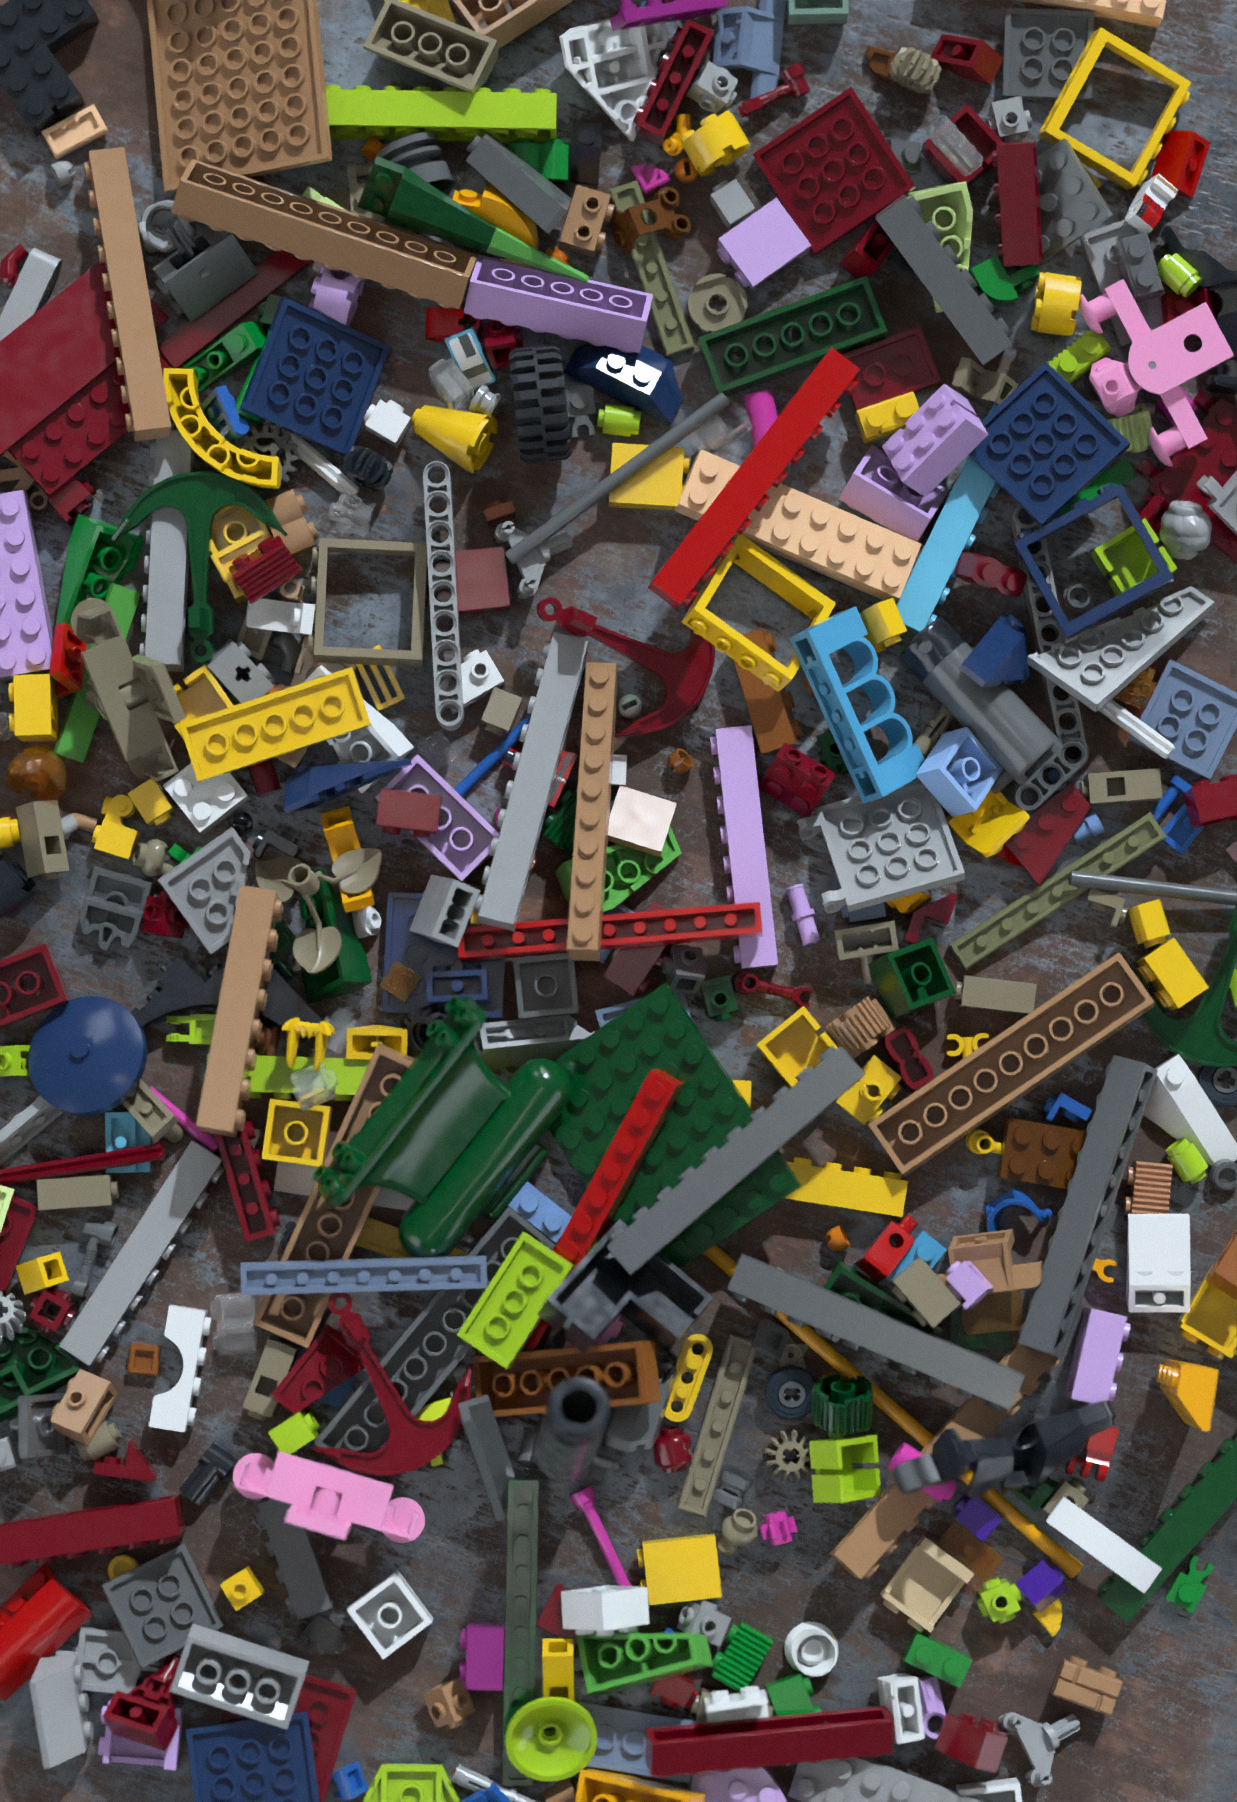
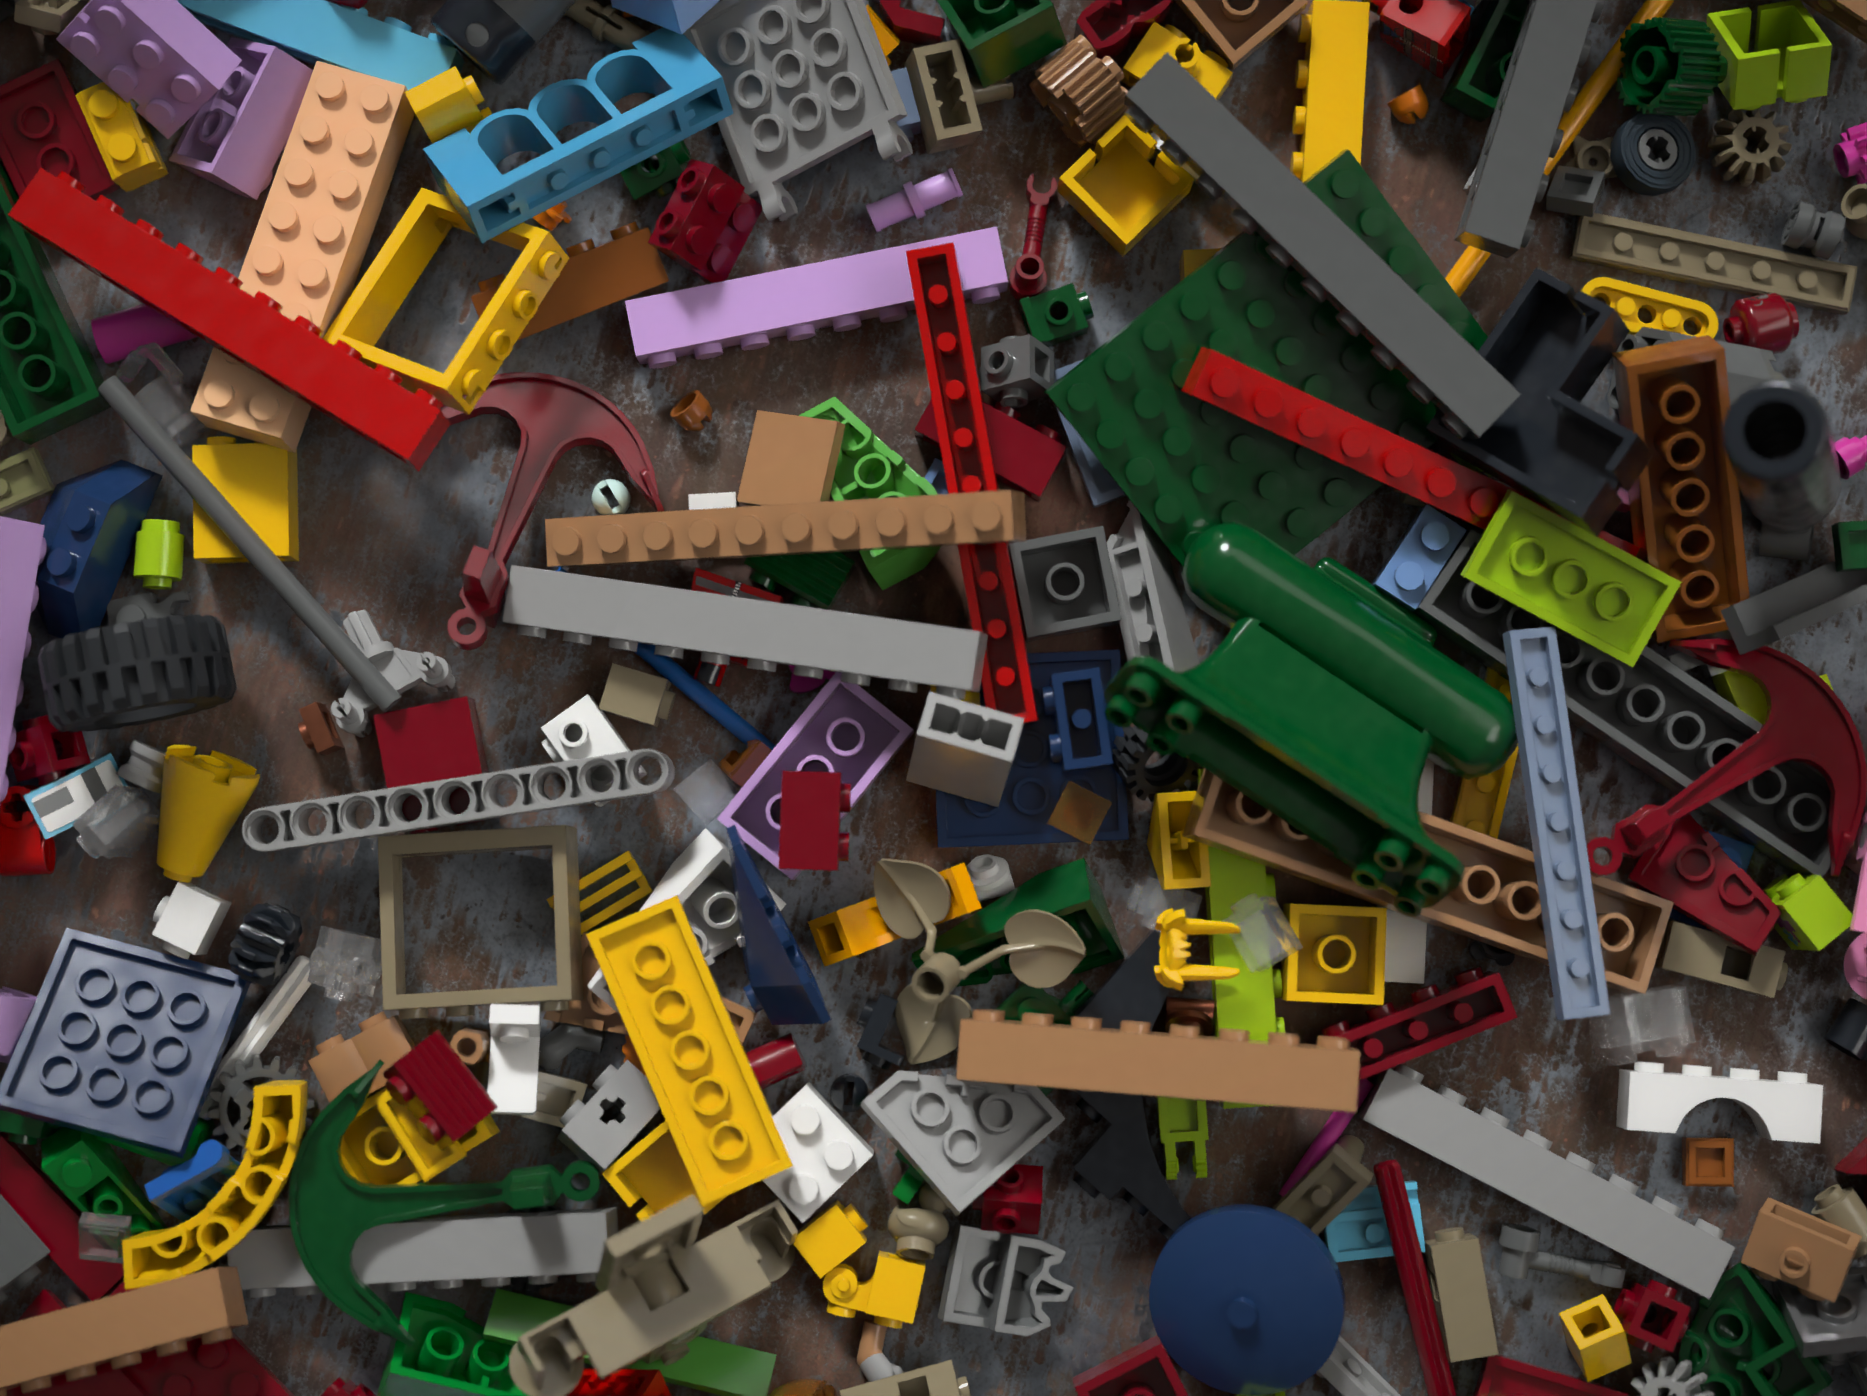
camera: 90 degrees left, 0 degrees up
none -> clear tile [78,1212,132,1264]
none -> reddish brown tile [718,739,772,787]

